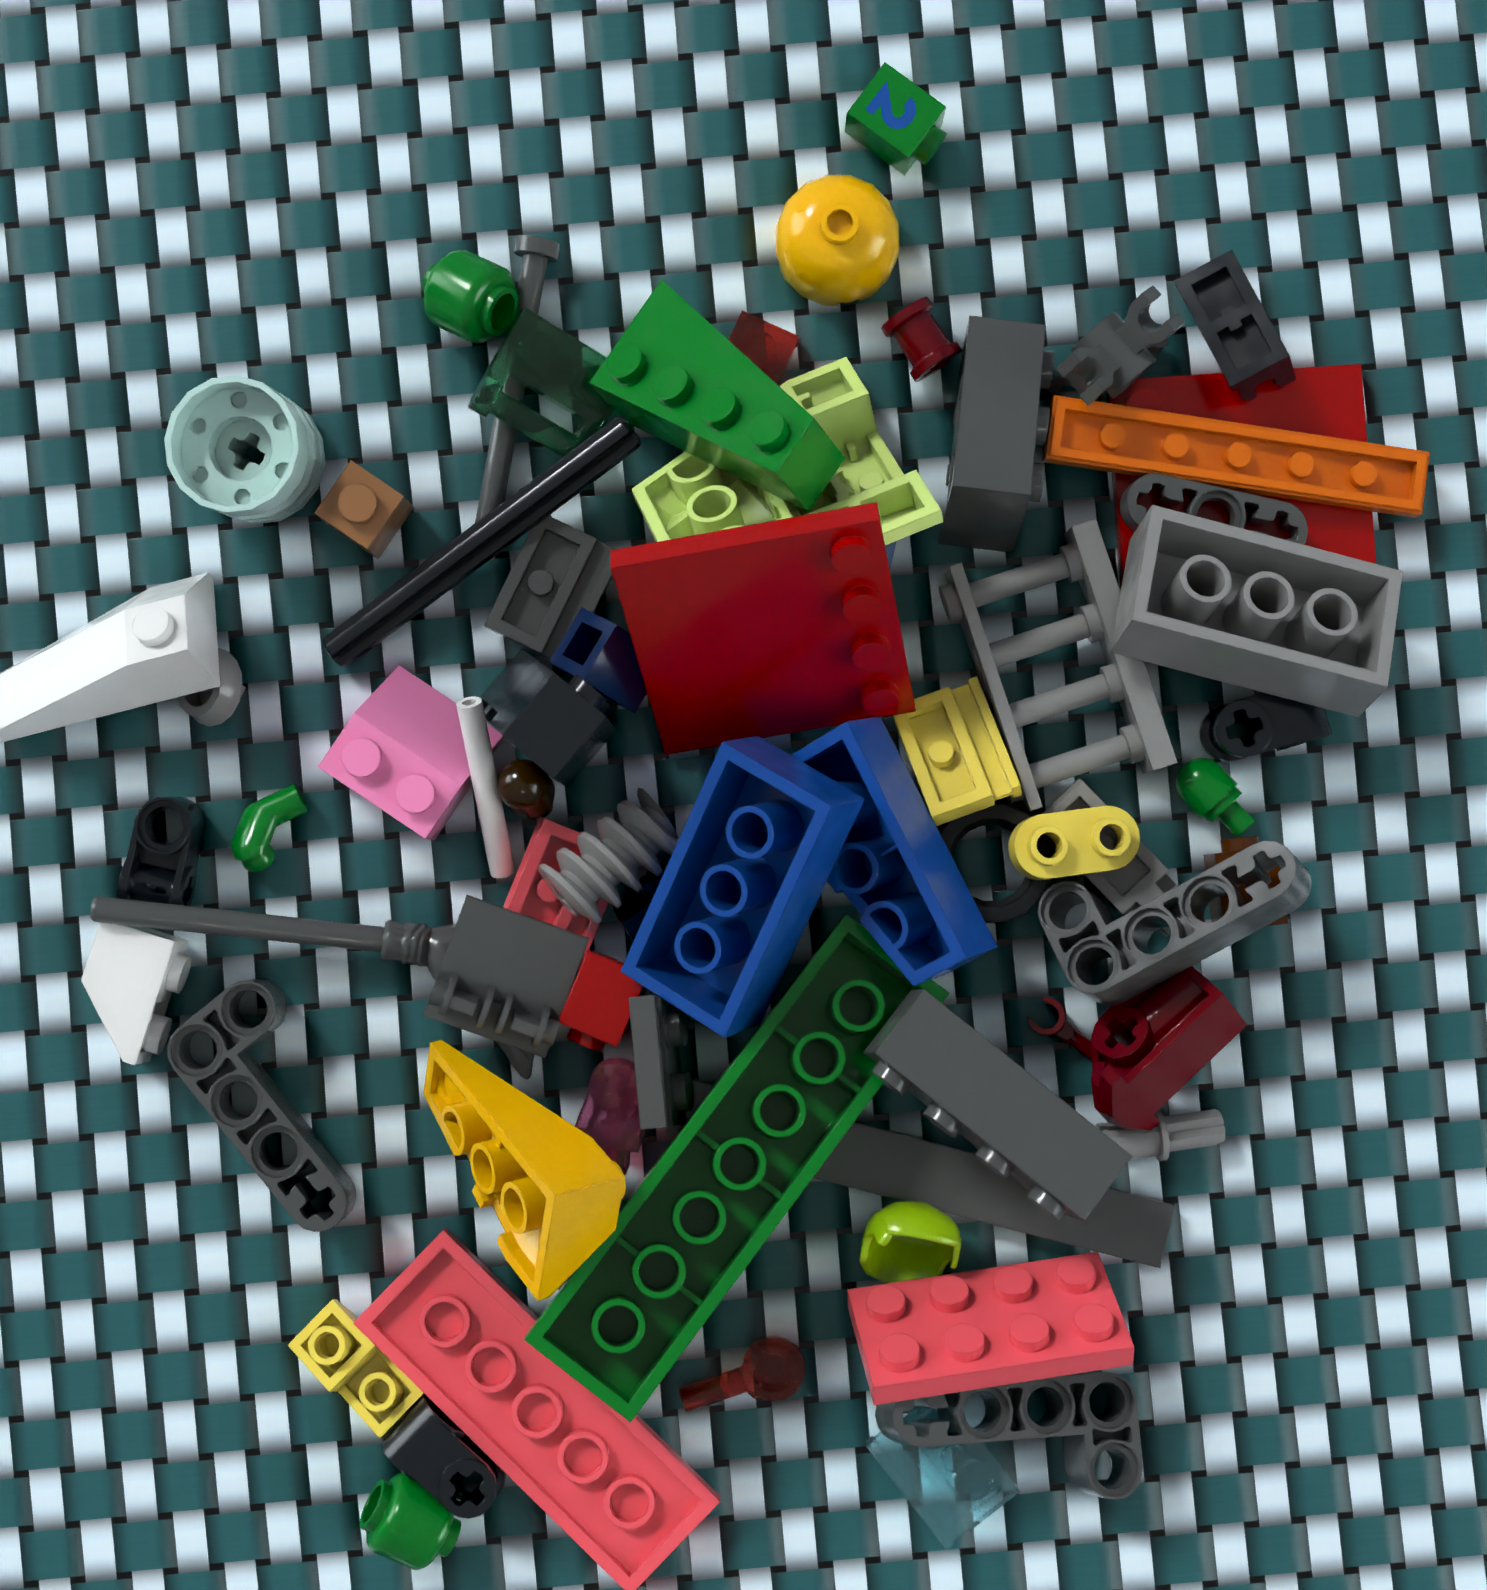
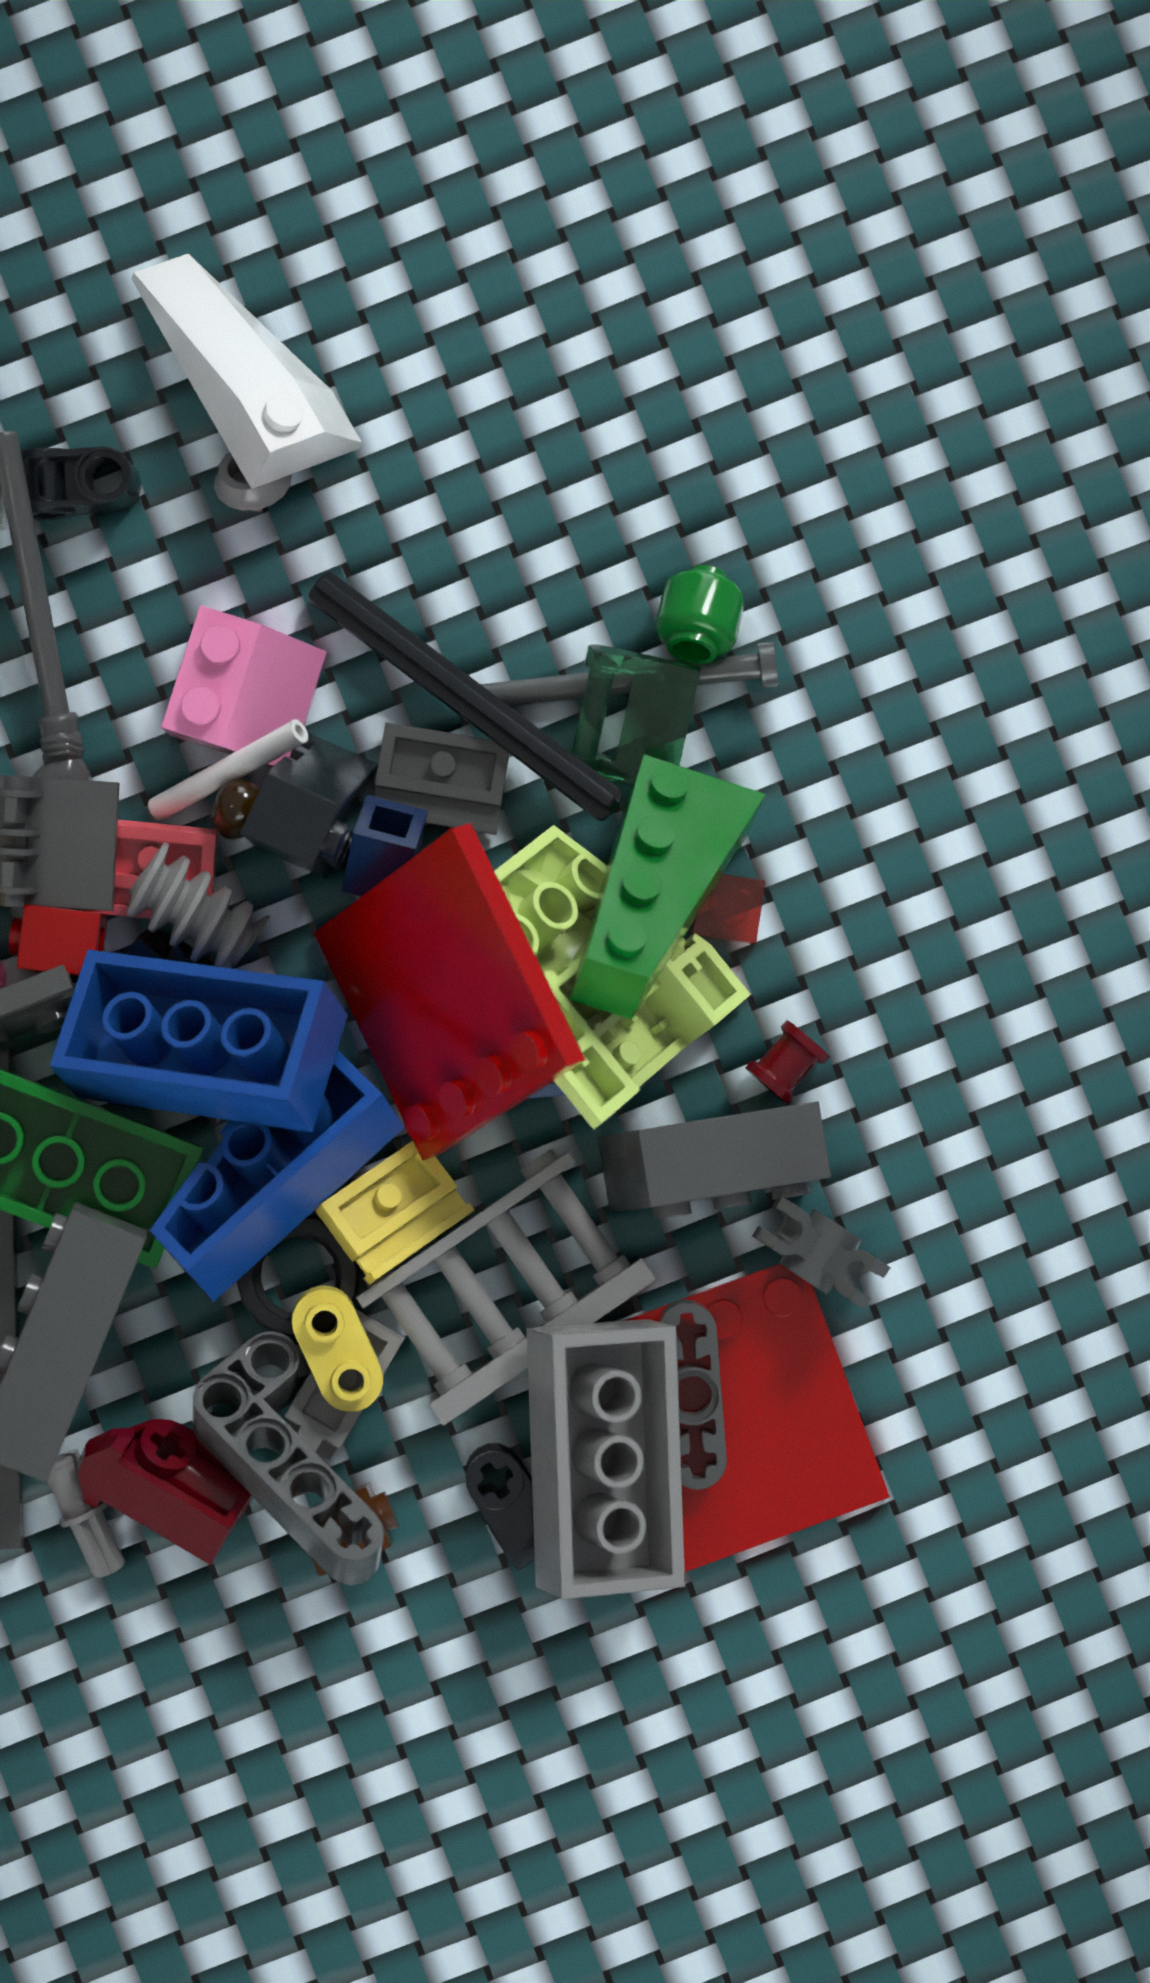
camera: 80 degrees right, 0 degrees up
light aqua wheel [164,375,325,524] -> none
green arm [231,783,309,872] -> none
medium nougat brick [314,460,414,559] -> none
yellow cylinder [775,175,899,306] -> none
green brick [844,62,947,176] -> none
dark red hand [1027,997,1092,1061] -> none
orange tile [1042,395,1430,518] -> none
black hinge [1174,250,1296,401] -> none
green cylinder [1176,758,1255,838] -> none

